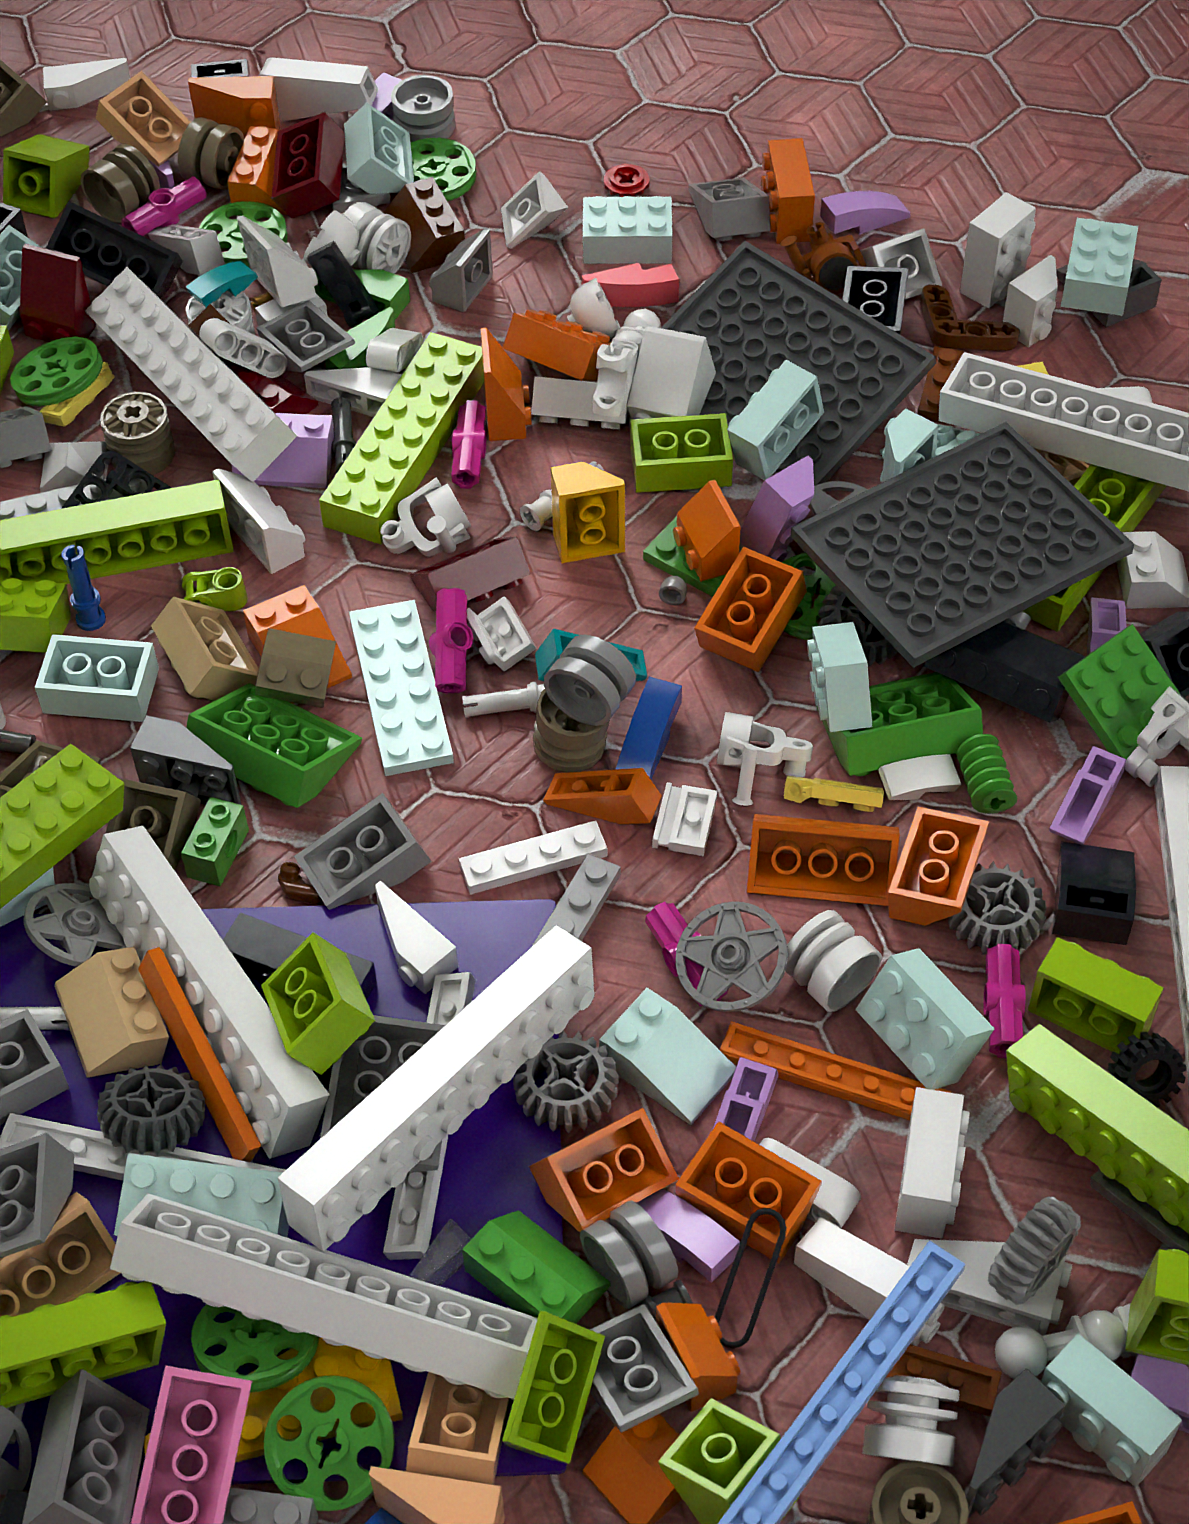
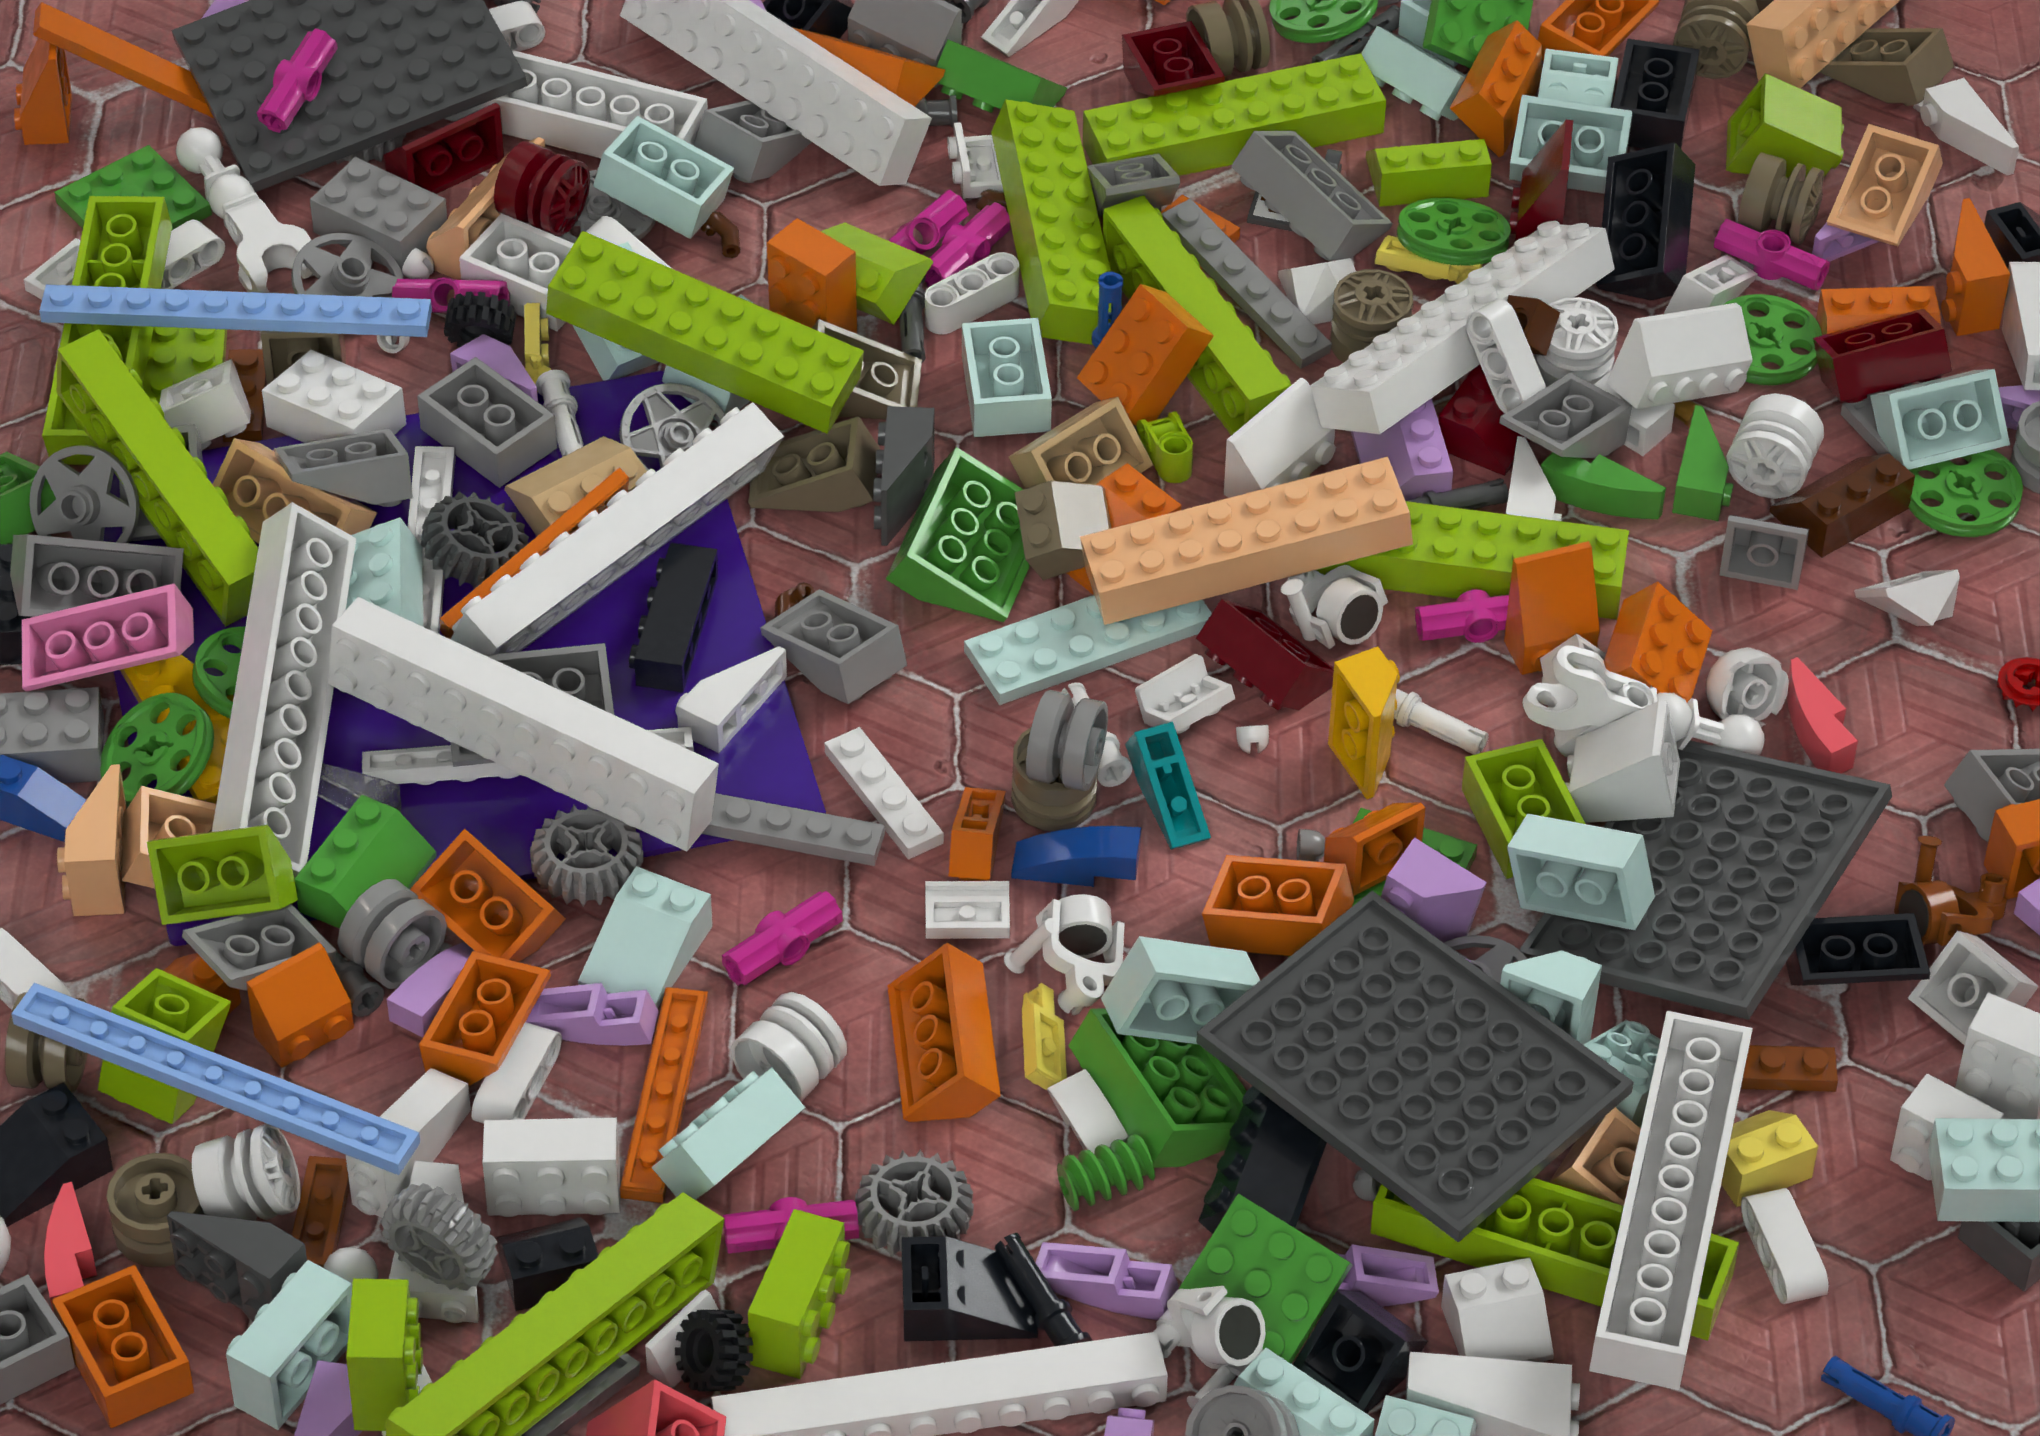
camera: 75 degrees right, 5 degrees down
black beam [61,451,171,509] -> none
dark tan wheel [178,117,245,190] -> none
bright green brick [181,797,249,887] -> none
teal slope [185,261,258,307] -> none
lime brick [261,932,375,1075] -> none
white cylinder [303,210,360,266] -> none
black plate [306,241,379,328] -> none
white beam [366,328,423,372] -> none
dark pink piece [429,588,473,694] -> none
light aqua brick [583,196,672,264] -> none
light grey wheel [675,902,788,1012] -> none
black piece [715,1208,787,1348] -> none
orange slope [888,806,989,926] -> none
reddish brown beam [920,284,1020,351] -> none
none -> black slope [495,1217,598,1311]
none -> black pin [994,1233,1092,1346]
none -> orange brick [1077,284,1214,426]
none -> light nougat brick [1080,457,1413,625]
none -> white hinge [1236,725,1269,754]

